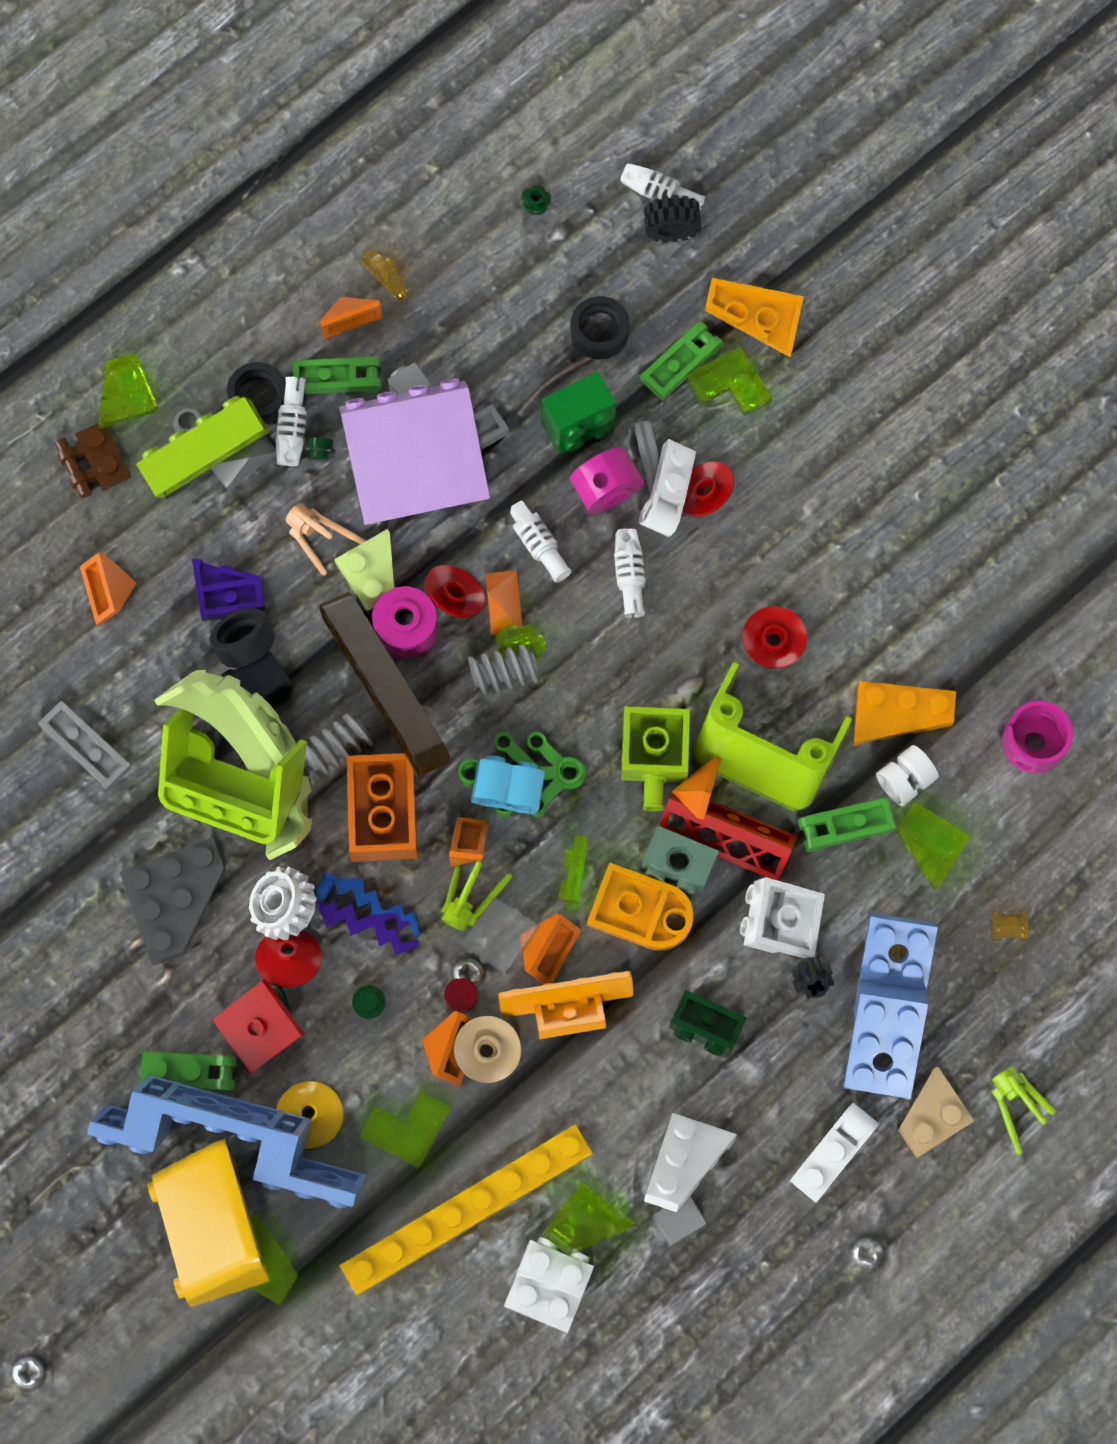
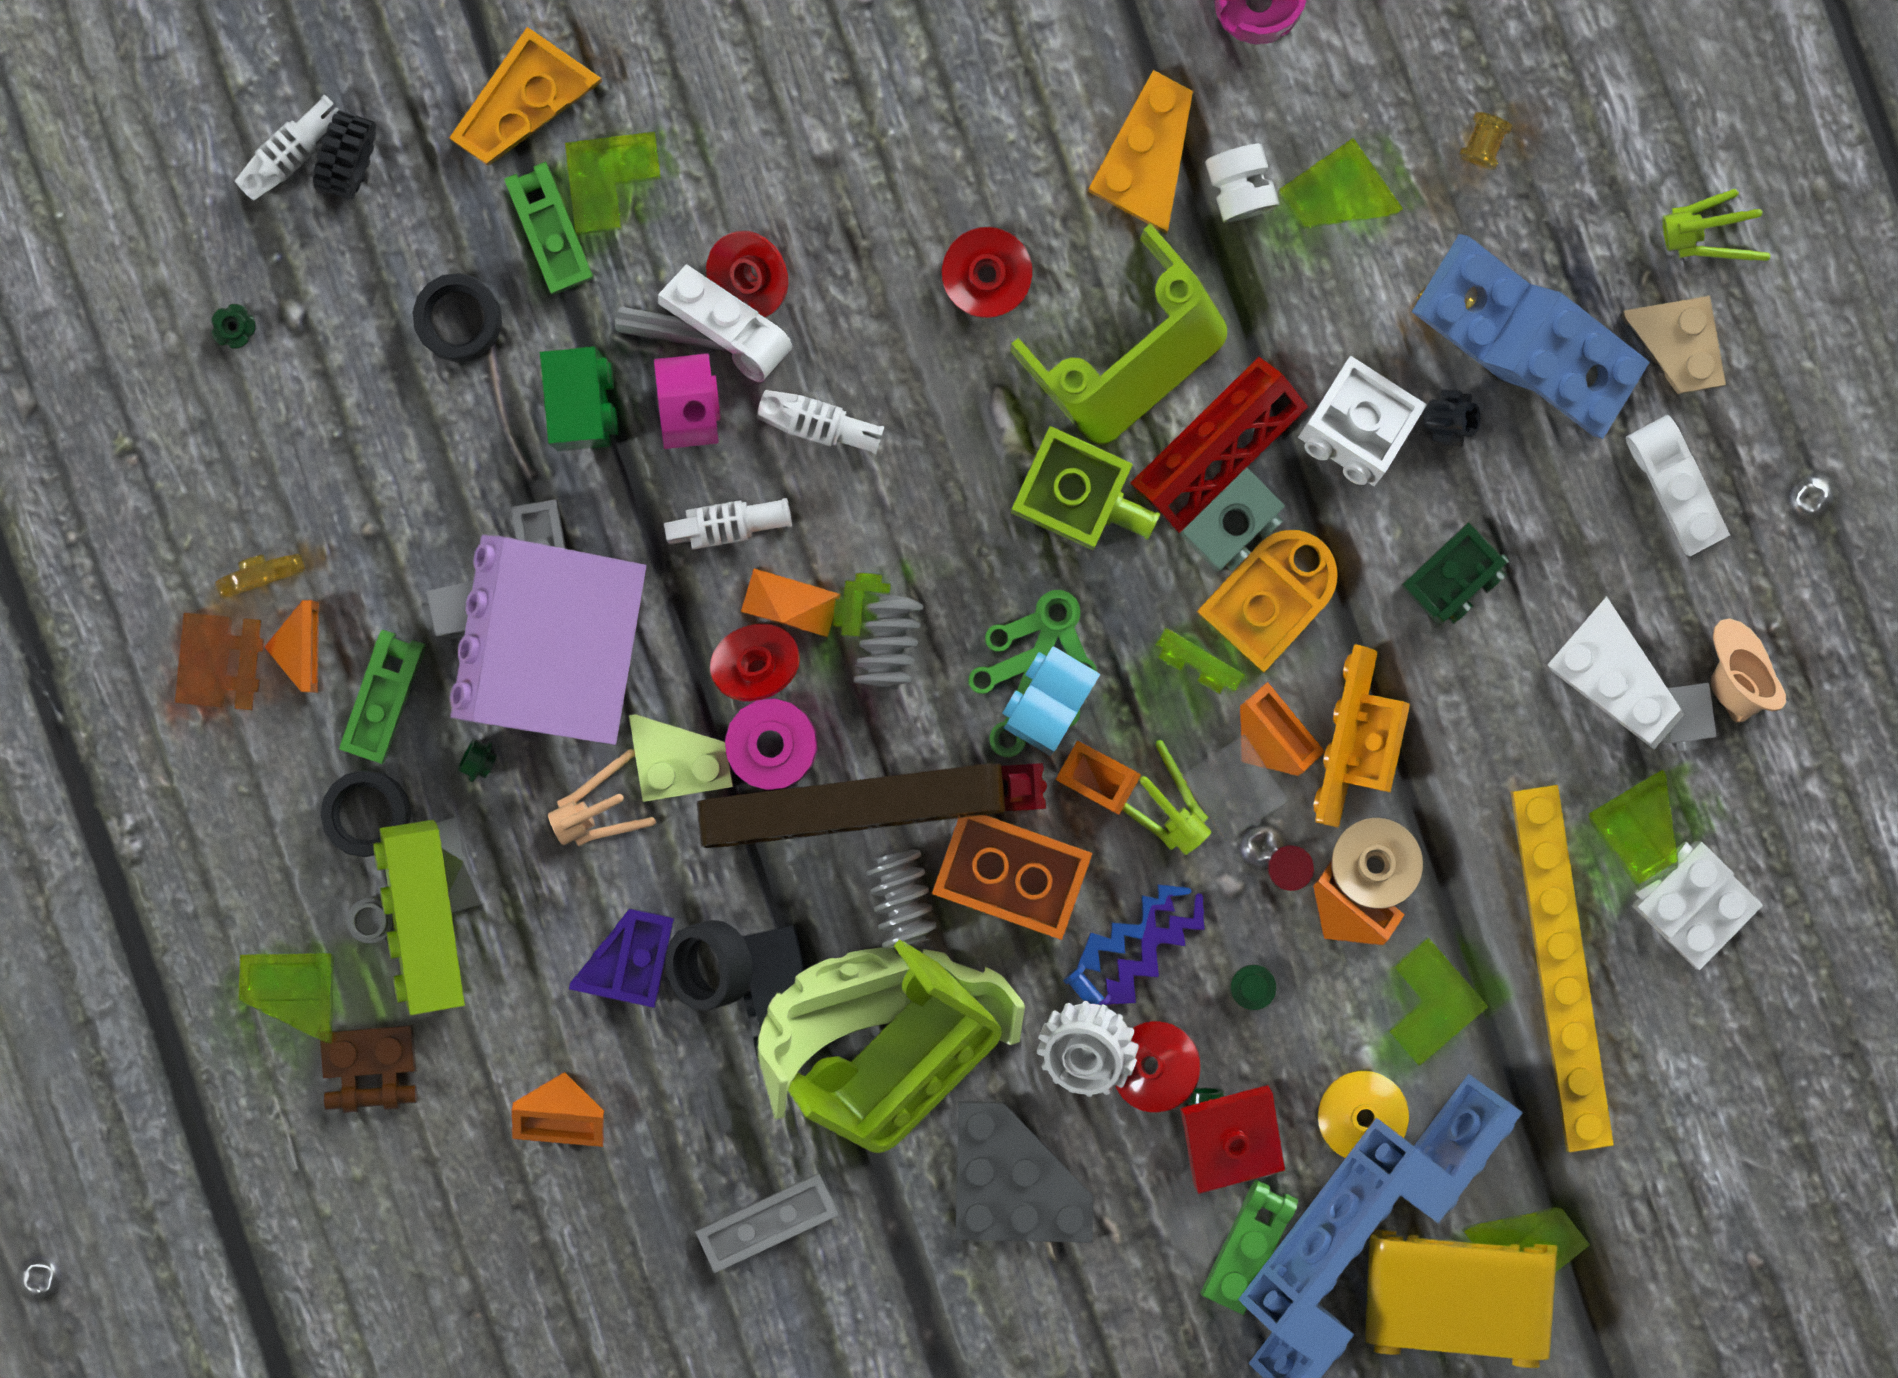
camera: 65 degrees left, 15 degrees up
white hinge [276,377,307,467] -> none
orange slope [671,756,721,820] -> none
bright green plate [797,797,896,852] -> none
none -> clear orange plate [175,613,264,710]
none -> dark red hips [1001,763,1047,811]
none -> light nougat piece [1711,618,1786,723]

